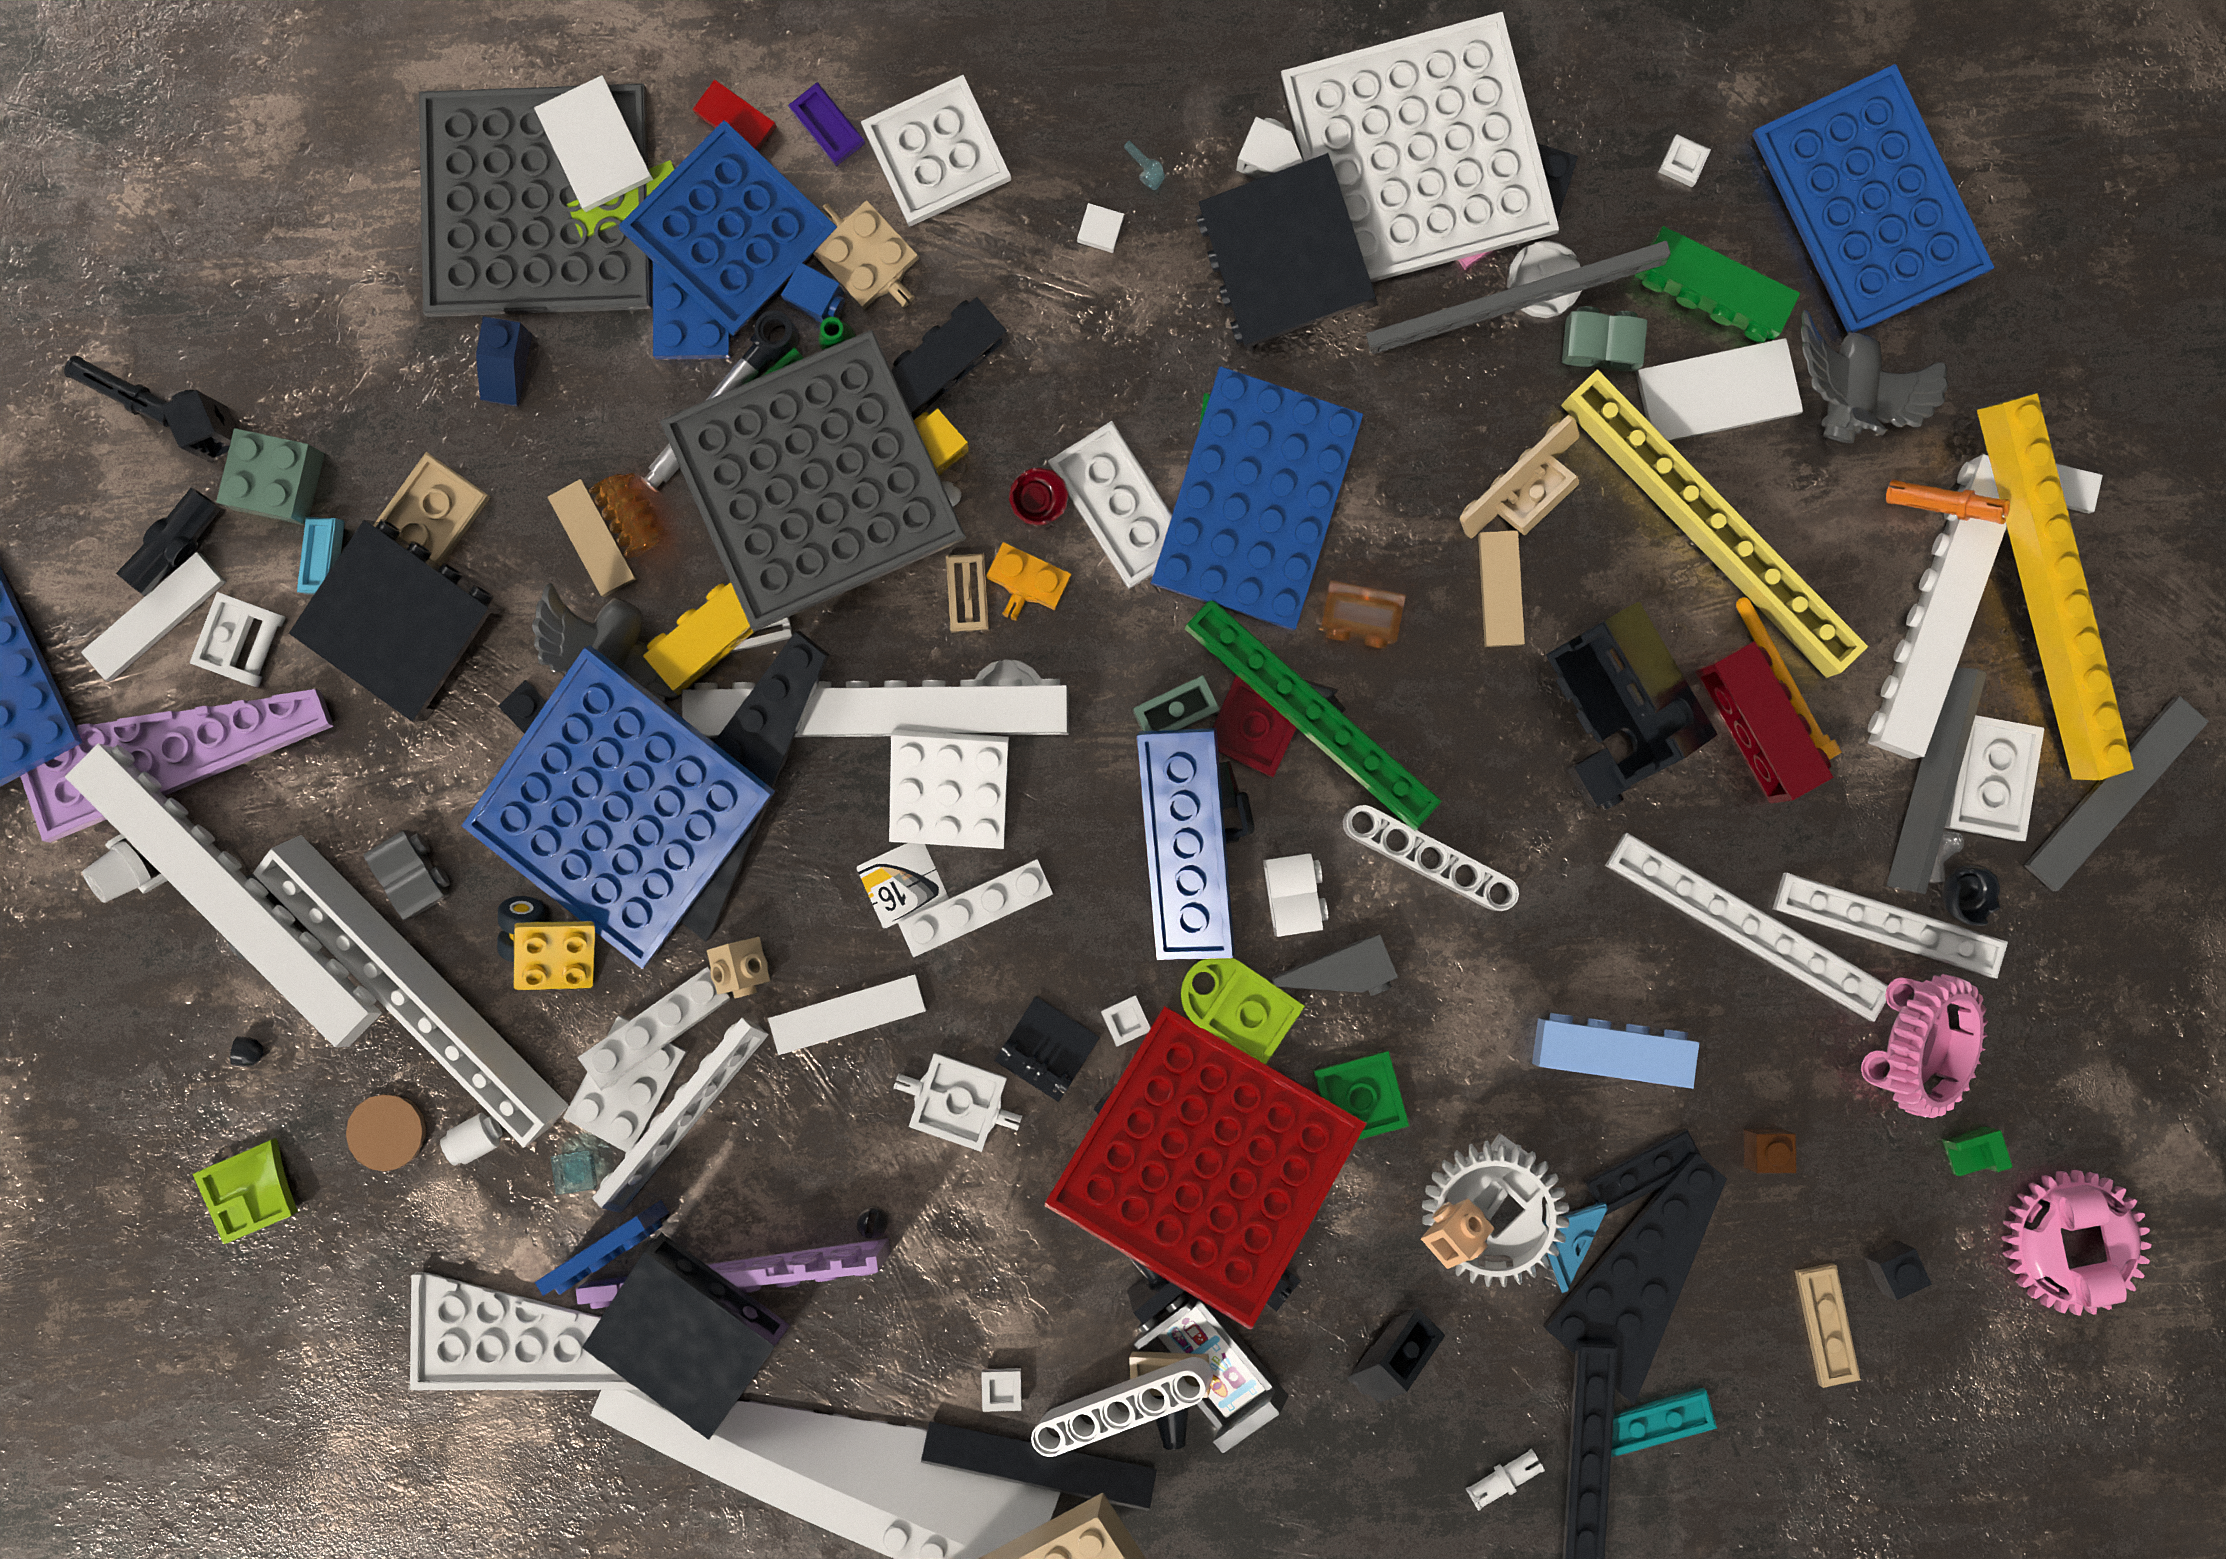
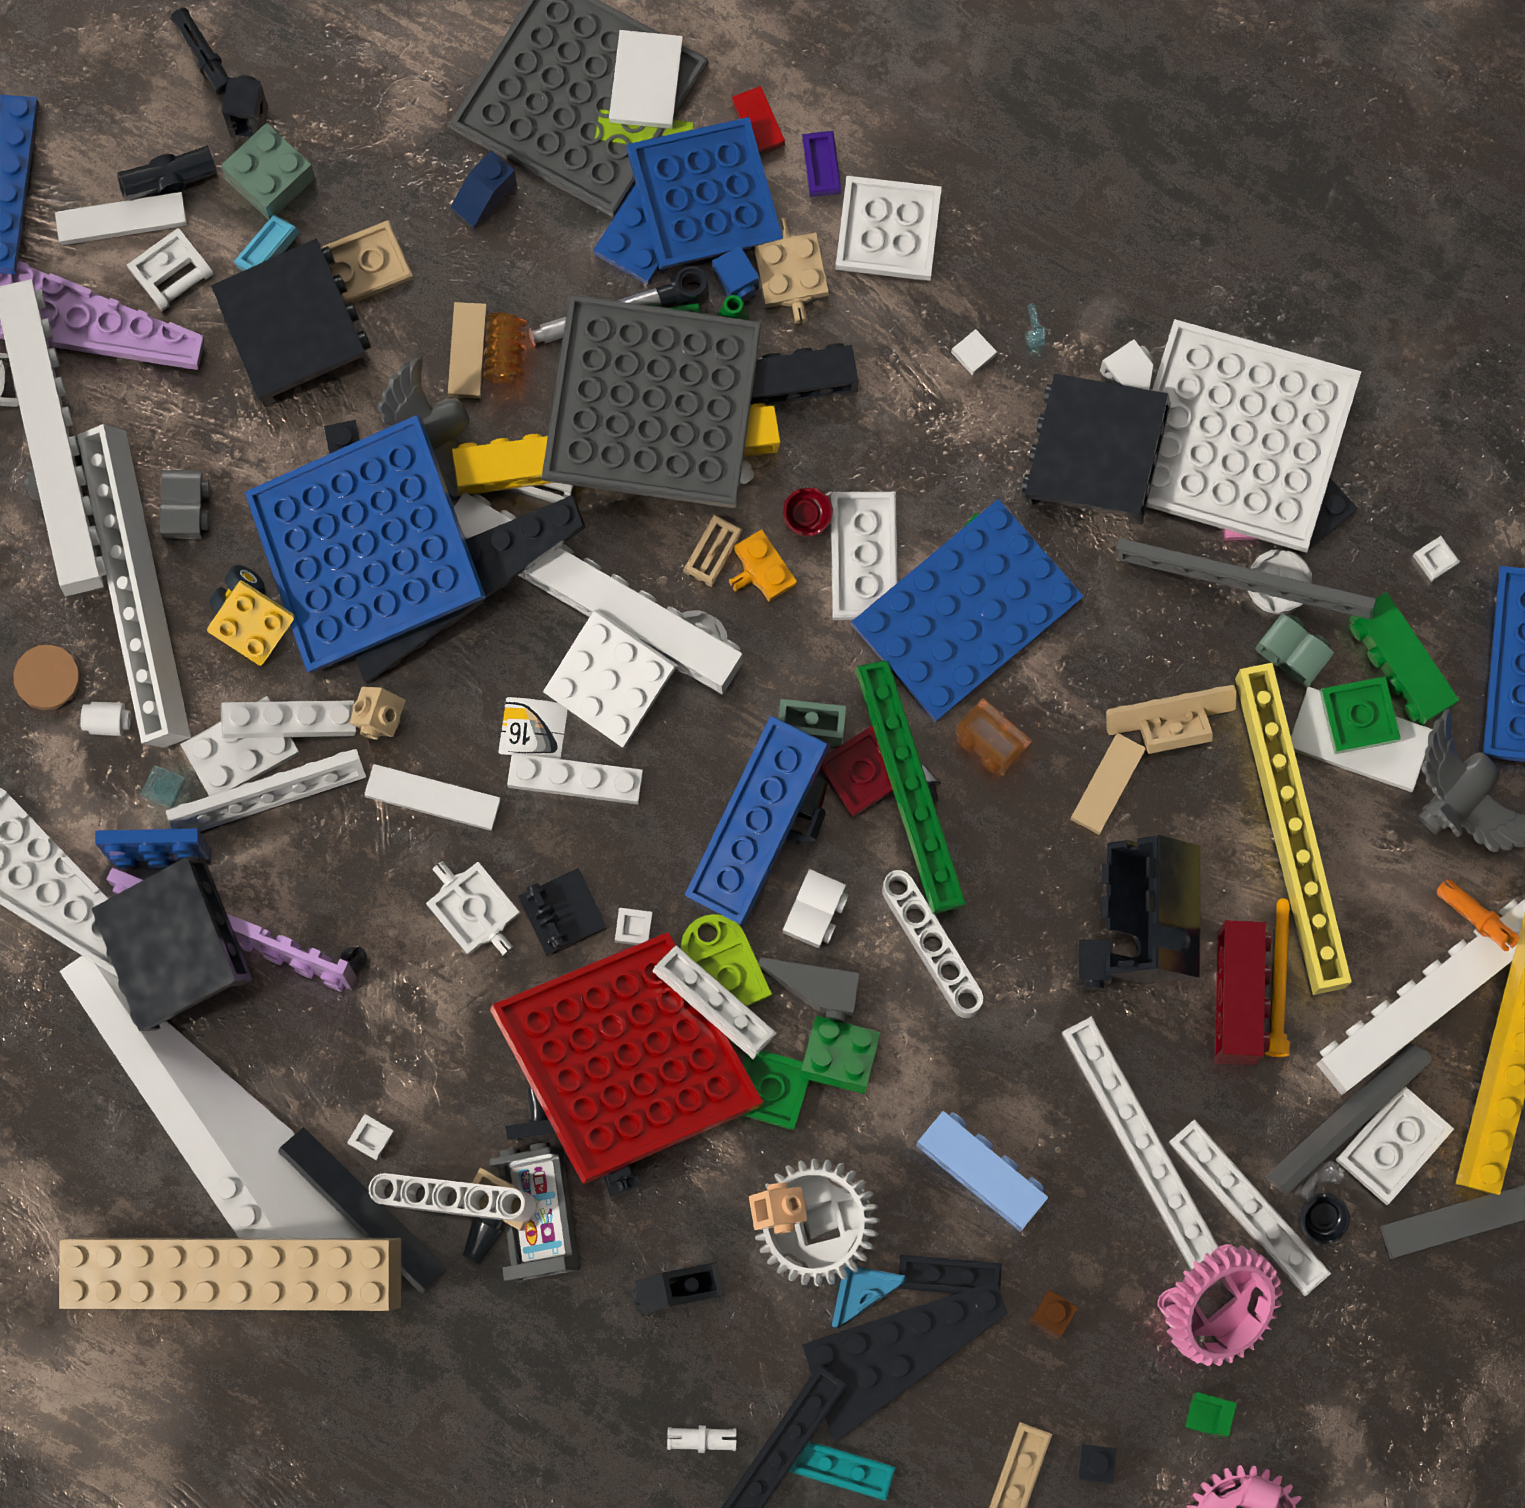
camera: 25 degrees right, 10 degrees down
none -> white tile [653,945,776,1059]
none -> green plate [800,1016,881,1094]
none -> green plate [1320,676,1401,754]

